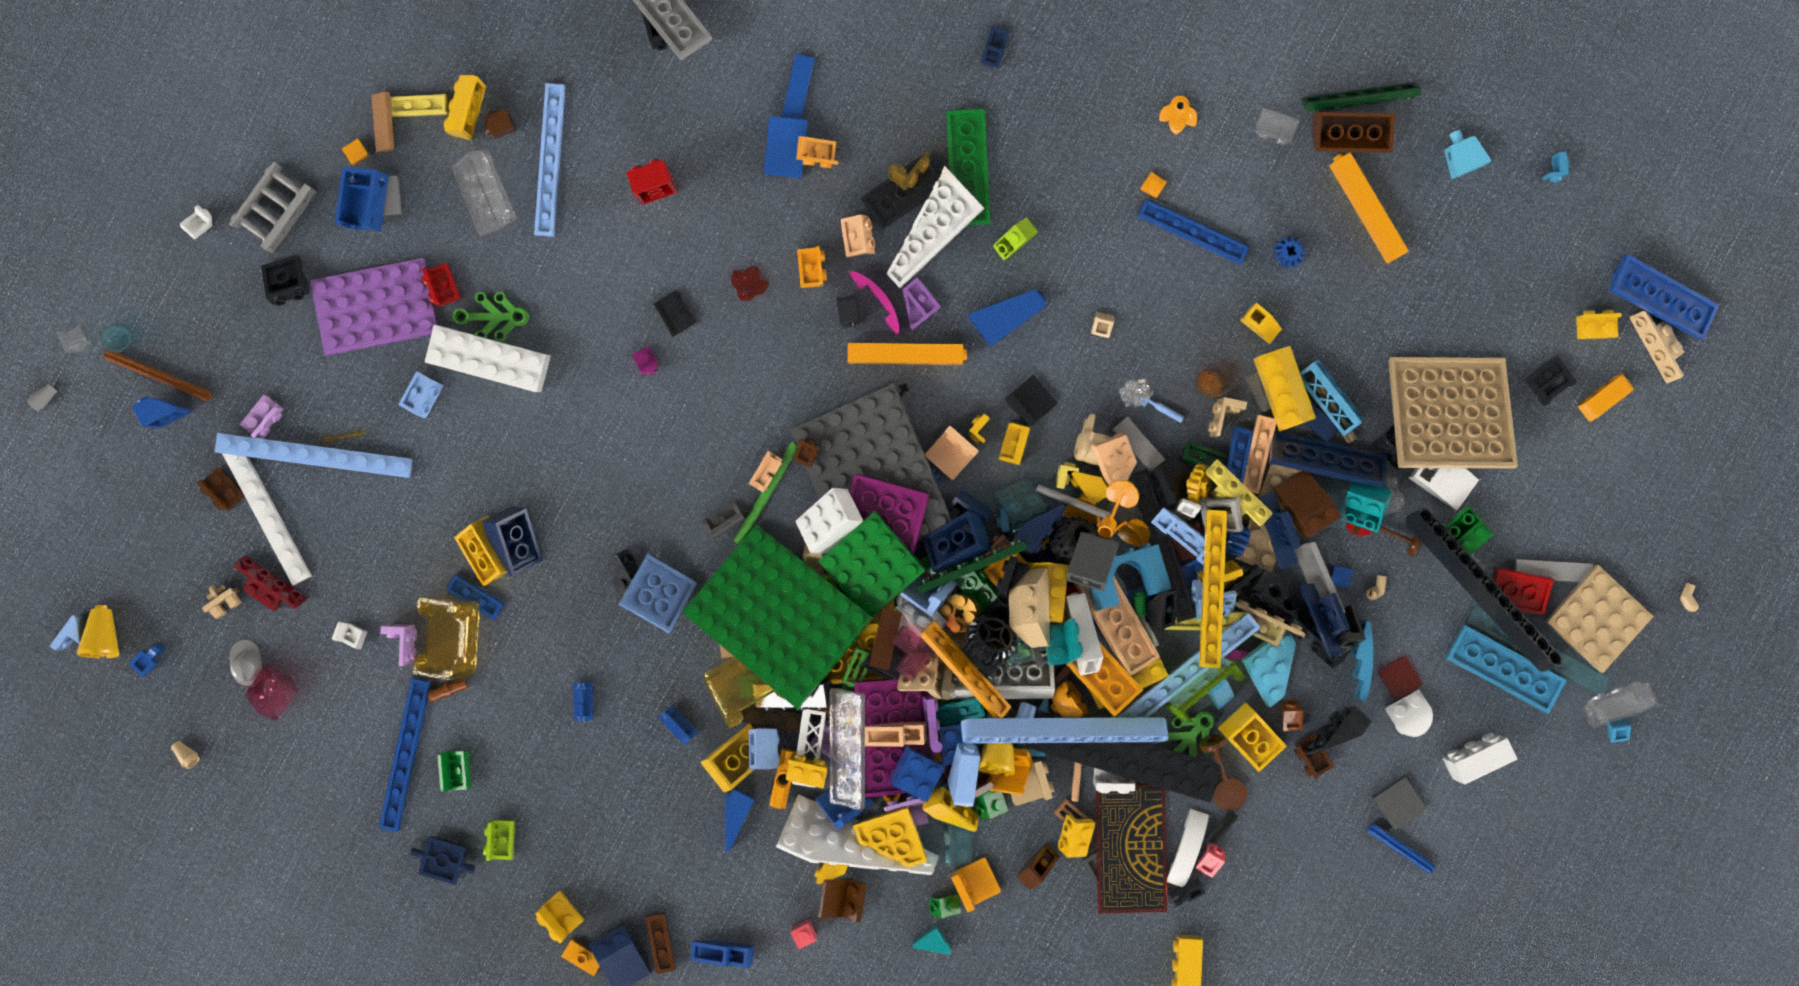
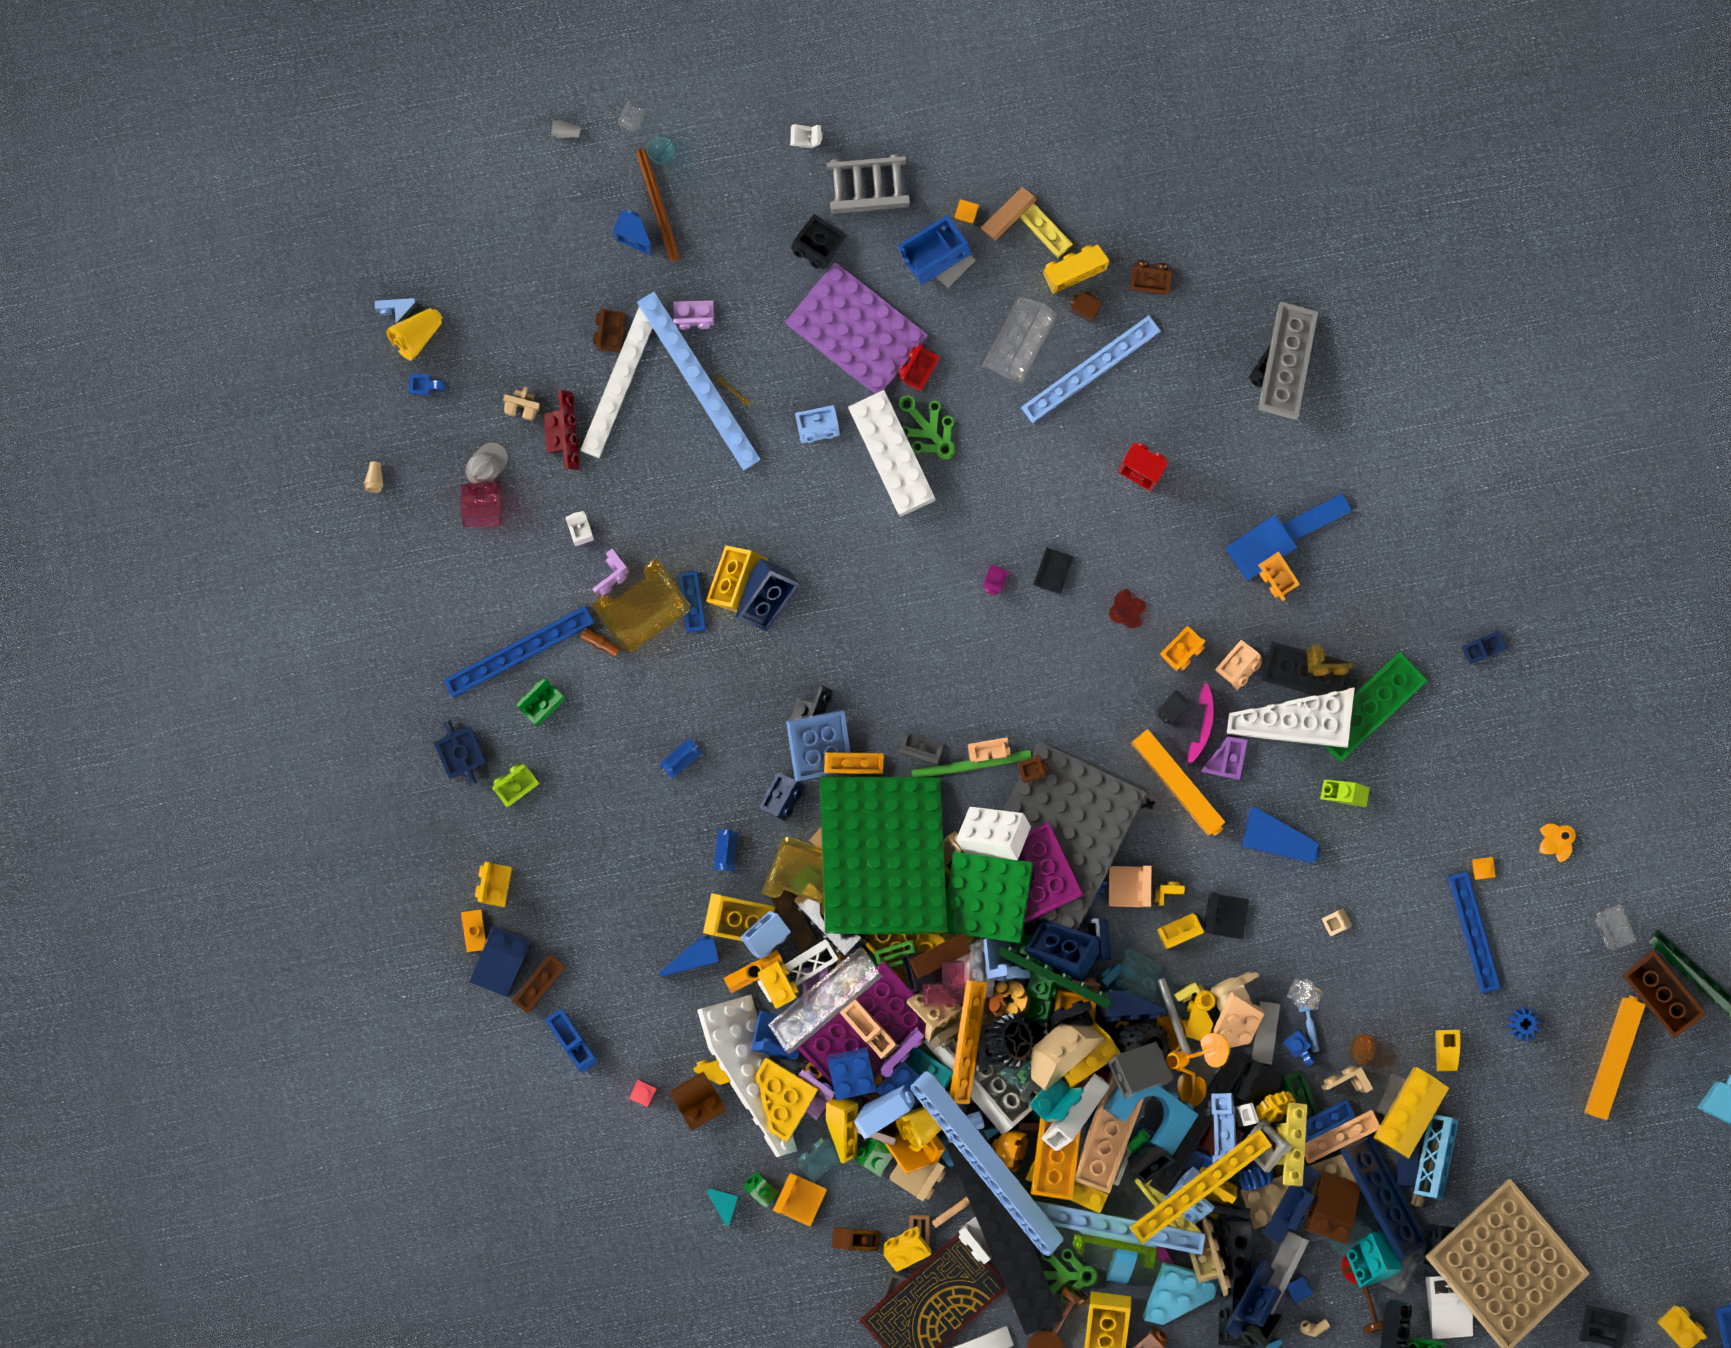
camera: 50 degrees right, 5 degrees down
none -> dark blue bracket [759,772,804,822]
none -> light orange plate [824,752,884,774]
none -> reddish brown bracket [1129,260,1173,295]
none -> yellow plate [1195,990,1216,1011]
none -> blue plate [1283,1029,1317,1067]

